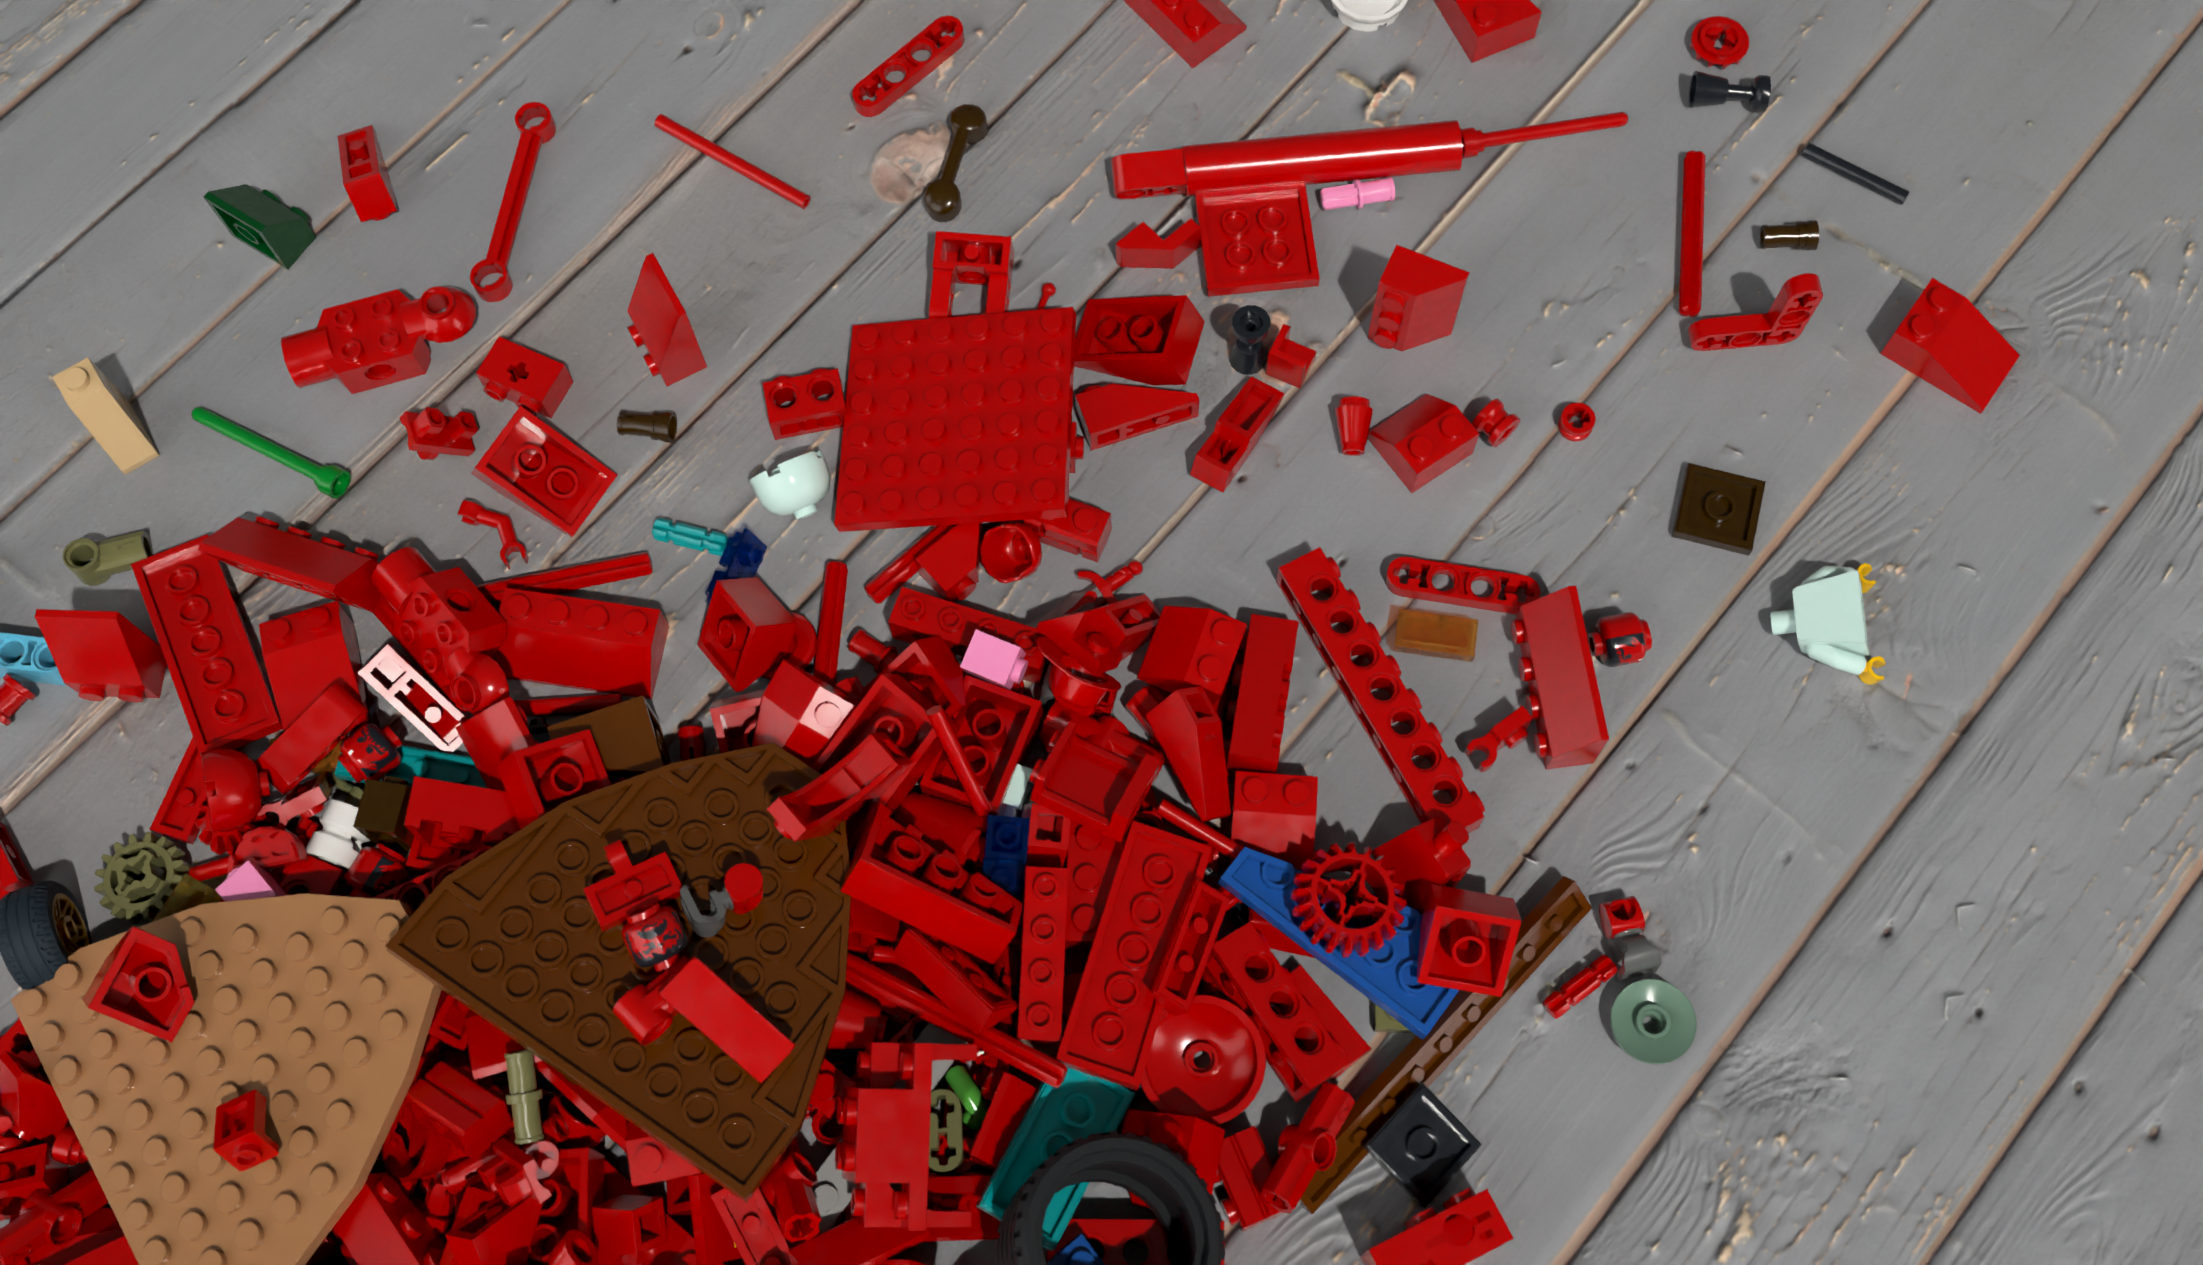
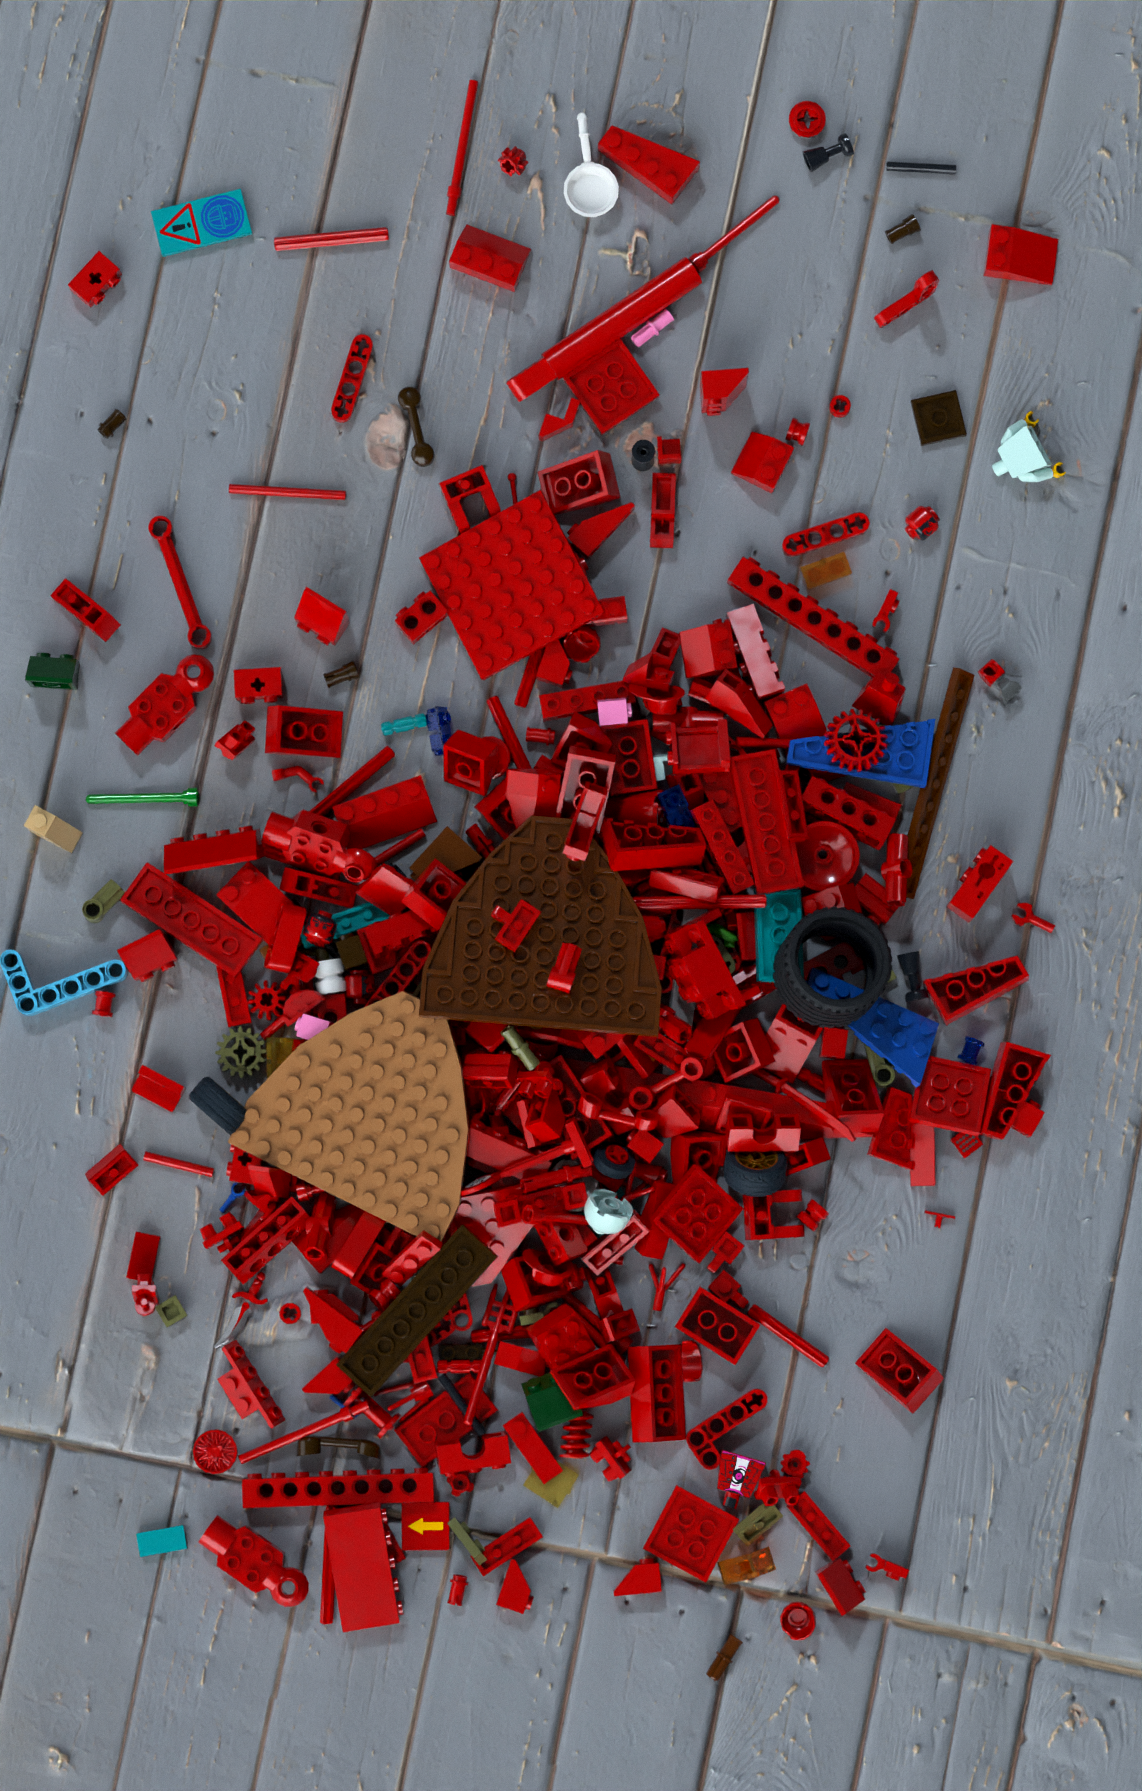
camera: 30 degrees left, 15 degrees up
red slope [83,925,195,1042] -> none
red cylinder [200,749,270,833] -> none
red bracket [213,1089,279,1171] -> none
red head [621,901,688,972] -> none
red slope [658,956,796,1083] -> none
leg [680,863,763,937] -> none
light aqua cylinder [749,450,831,520] -> none
red bar [926,705,992,816] -> none
red piece [1027,560,1143,628] -> none
red cone [1335,396,1373,456] -> none
black plate [1361,1082,1482,1208] -> none
red slope [1416,884,1522,997] -> none
red slope [1511,585,1609,770] -> none
red axle [1543,954,1618,1019] -> none
sand green dish [1610,979,1697,1065] -> none
red axle [1679,150,1706,317] -> none

